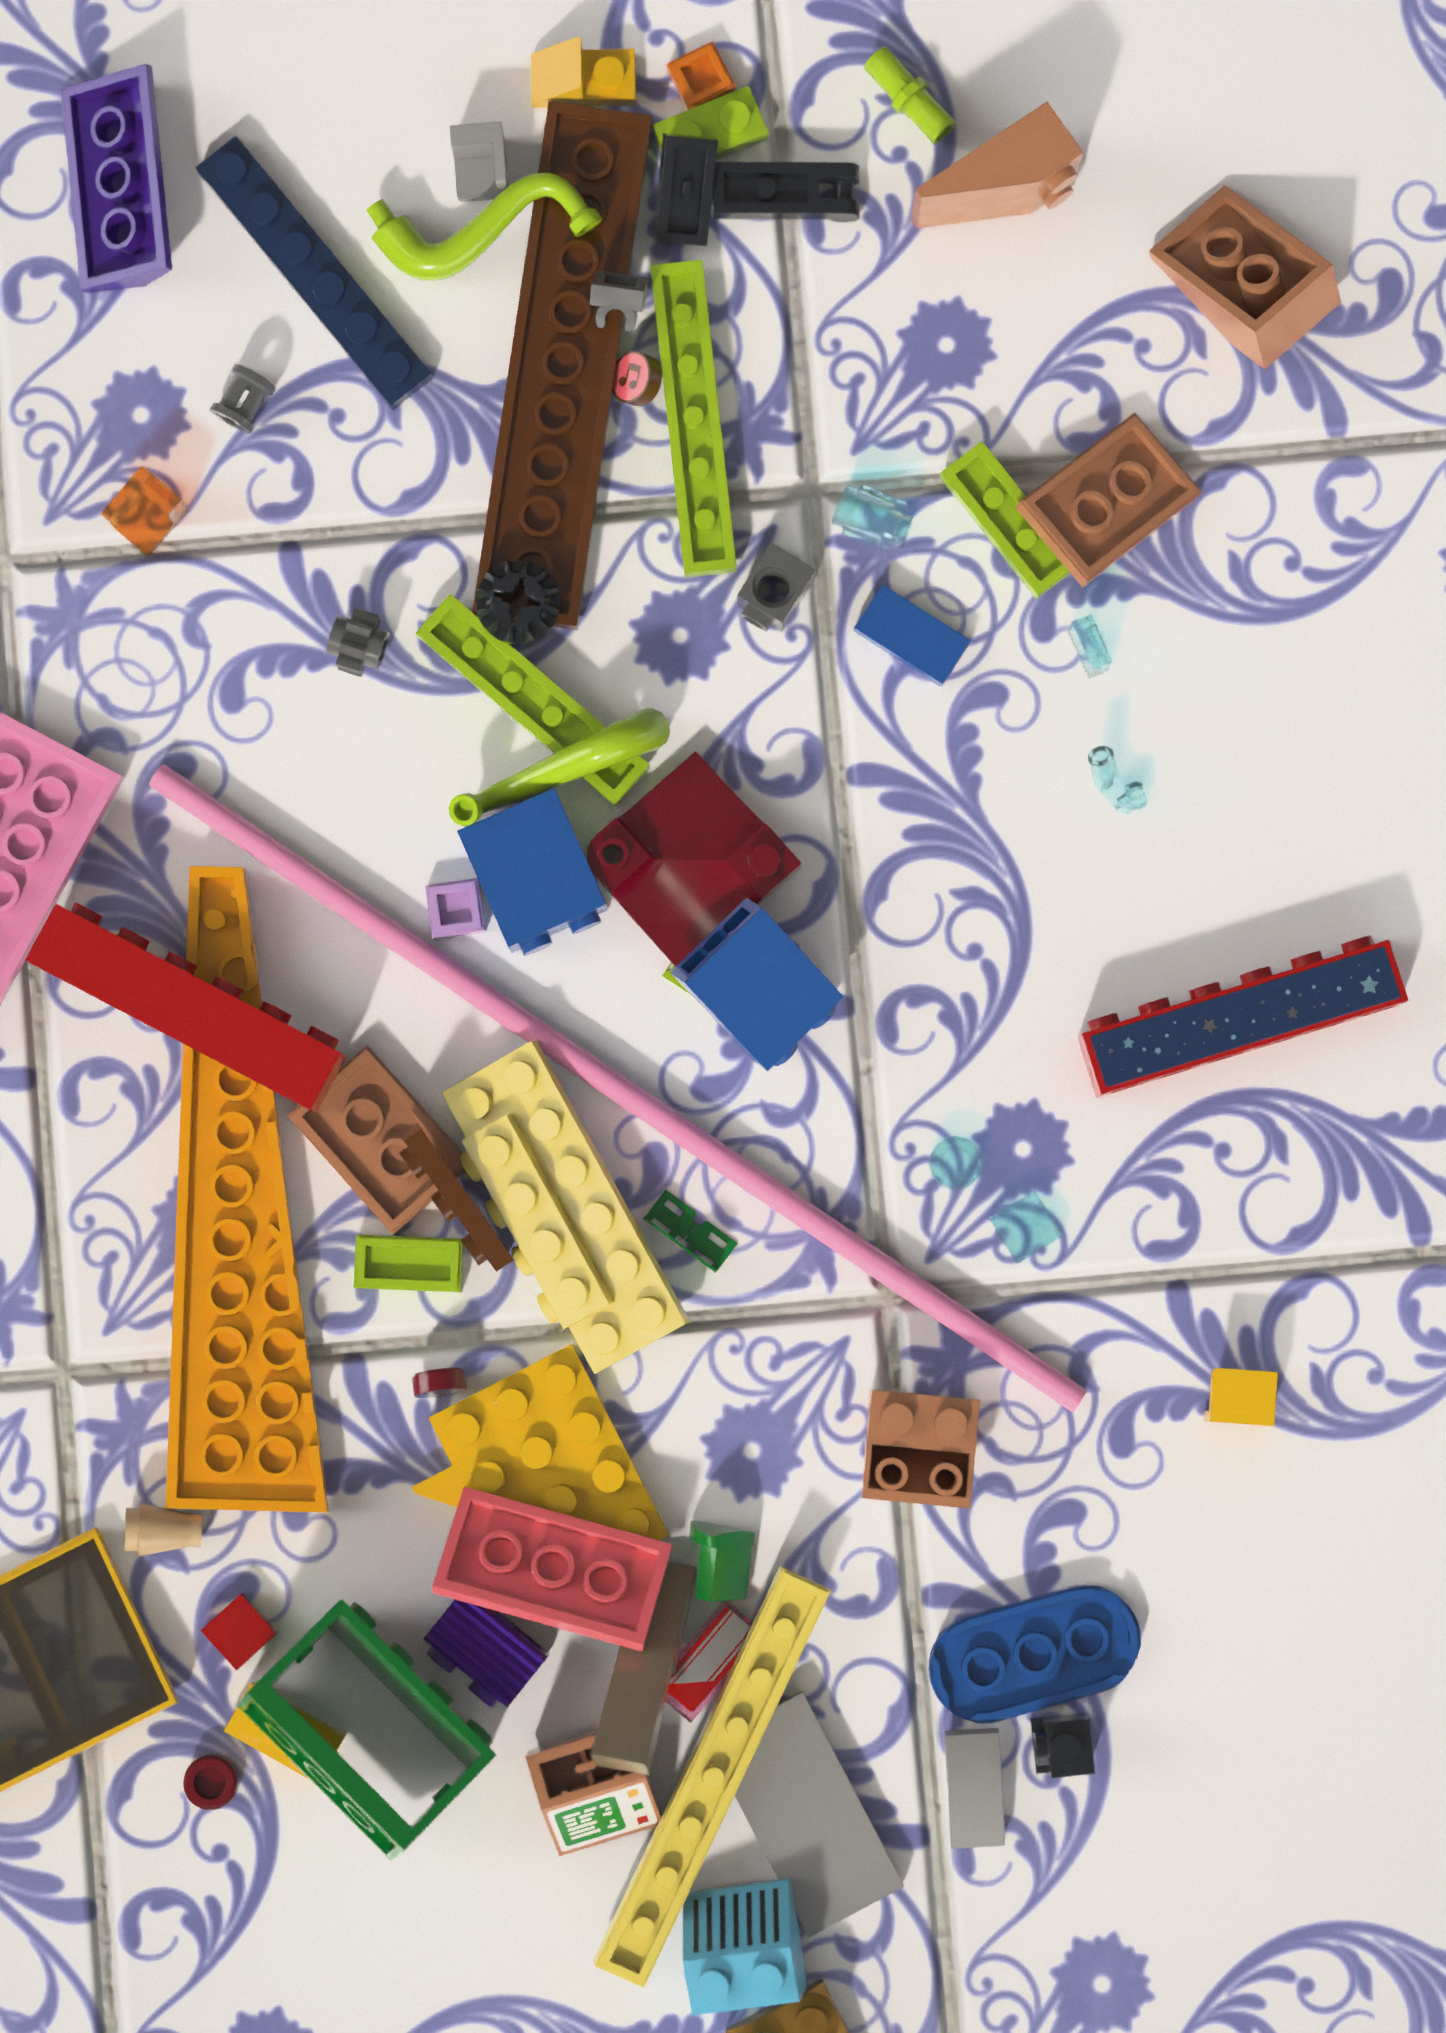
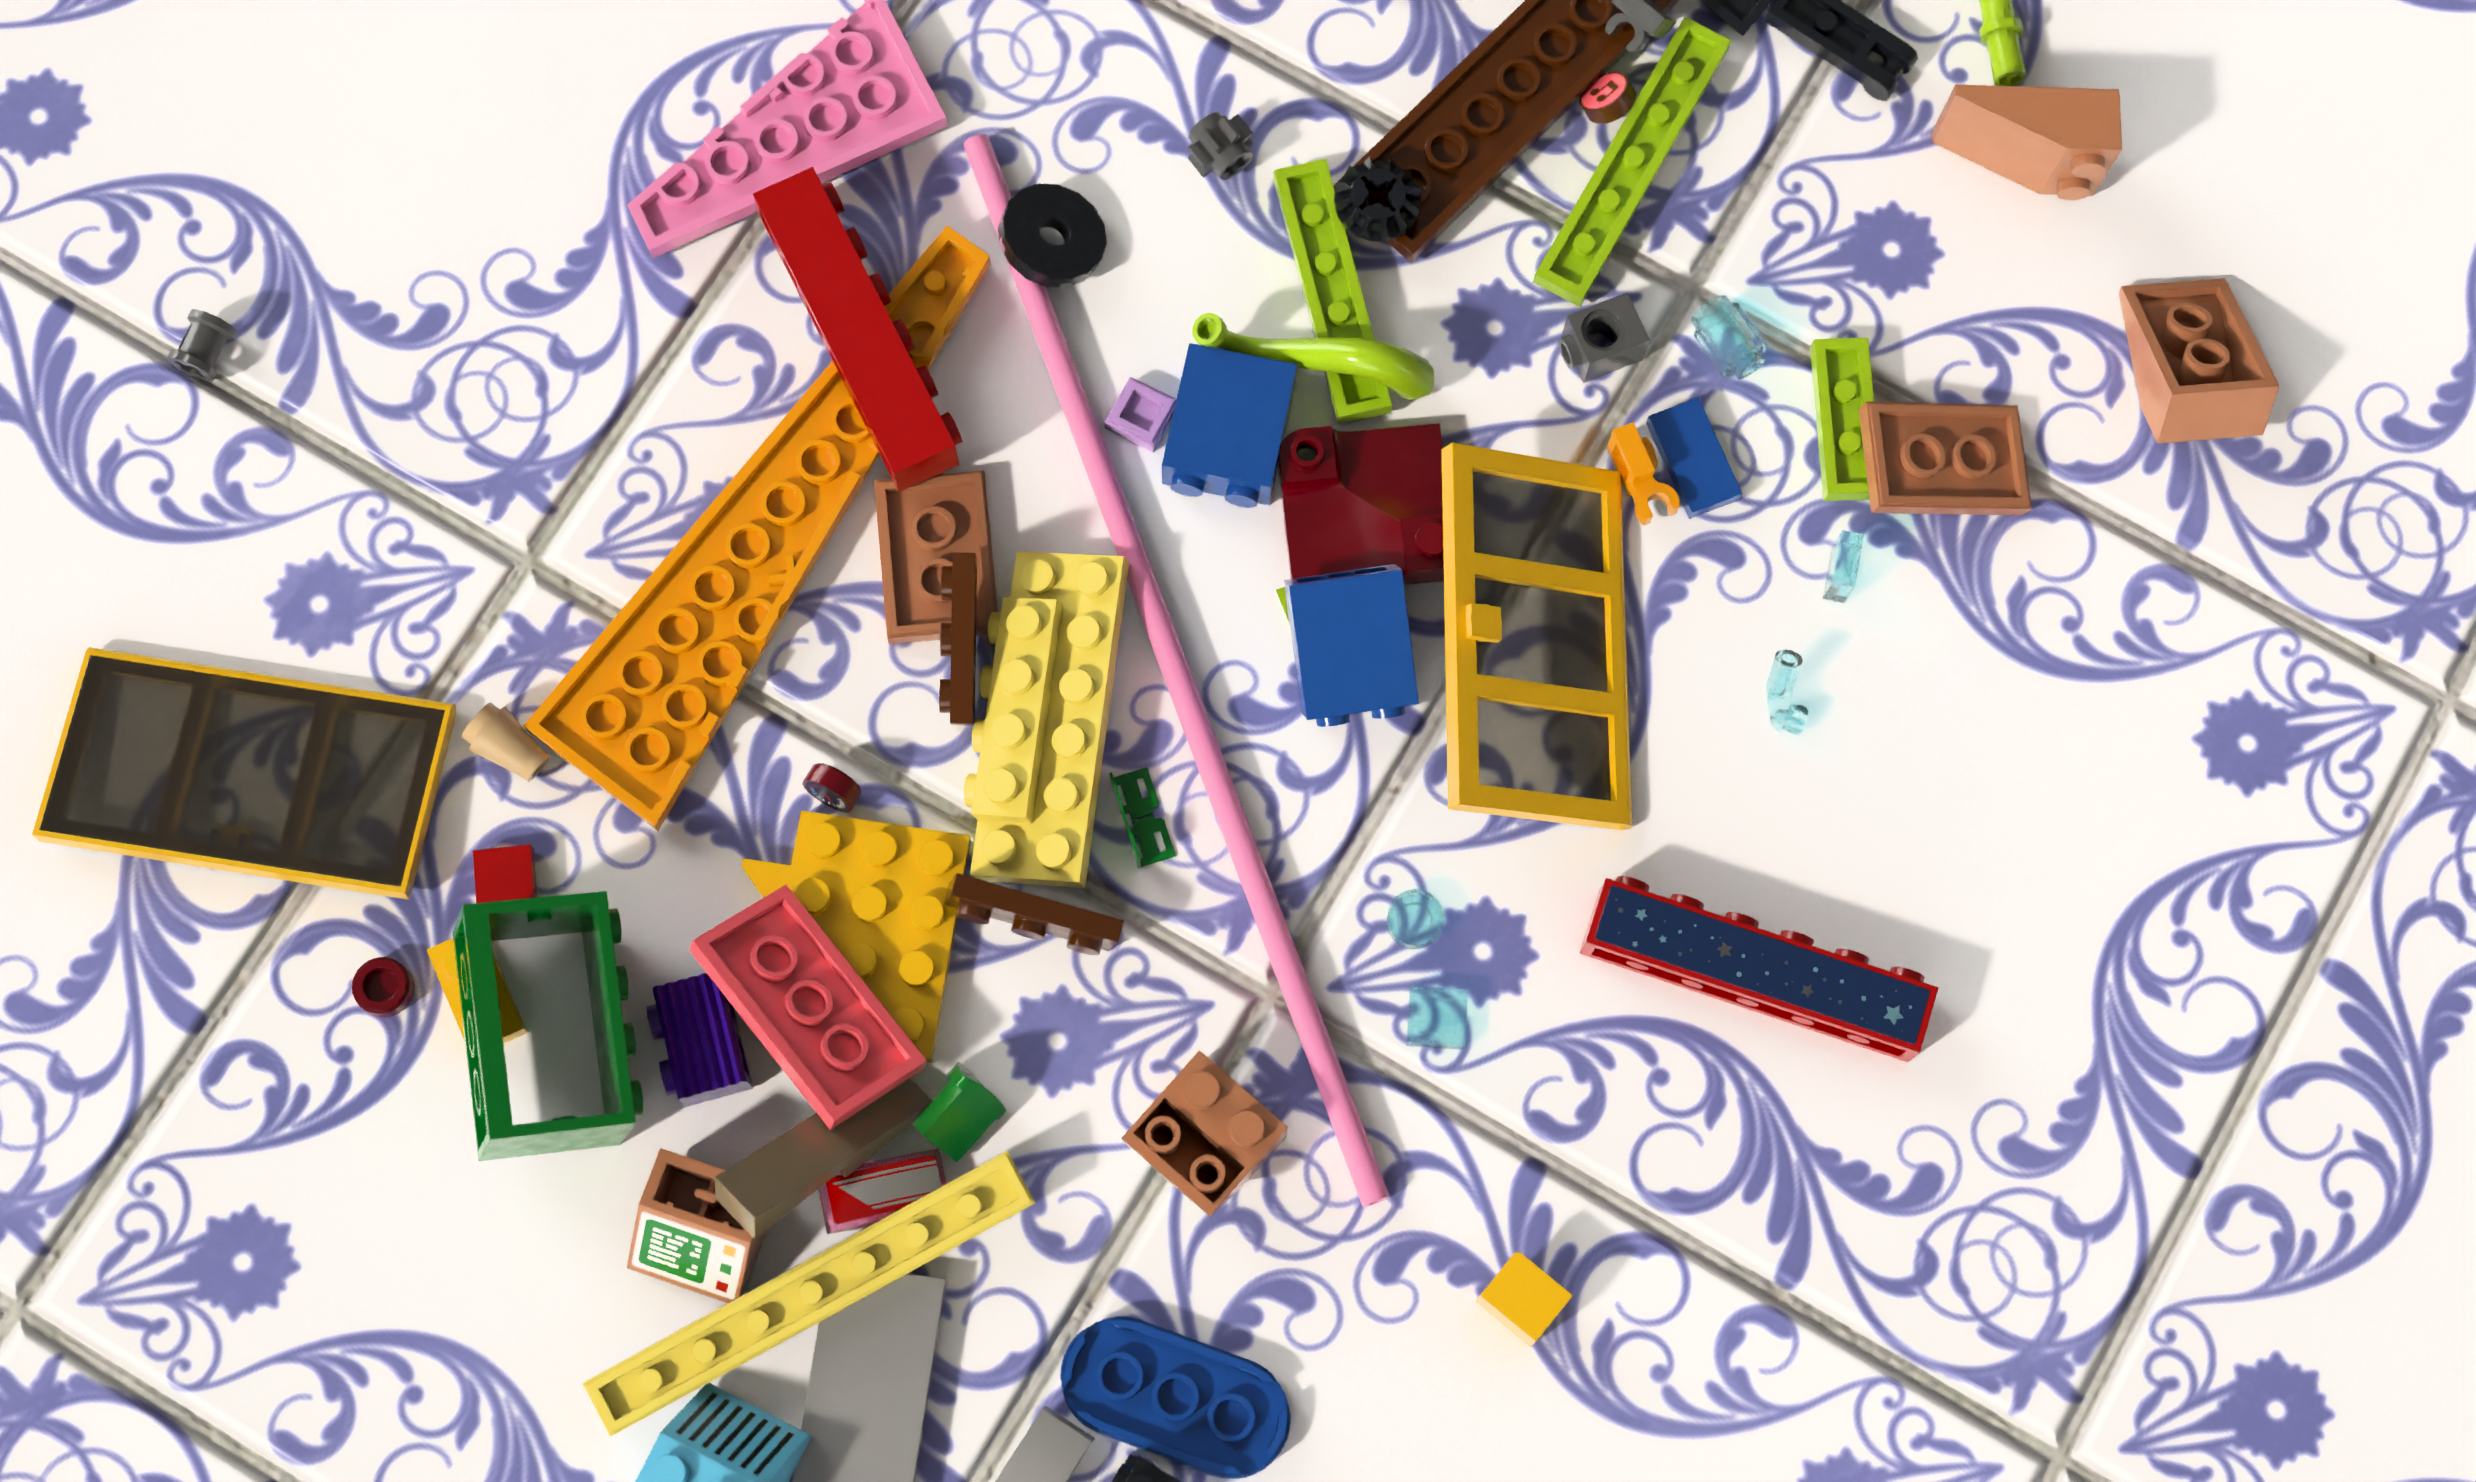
camera: 30 degrees right, 10 degrees down
lime tile [353,1234,464,1293] -> none
none -> reddish brown plate [943,873,1124,955]
none -> black tile [998,183,1107,287]
none -> door [1441,442,1632,830]
none -> light orange plate [1606,422,1680,526]

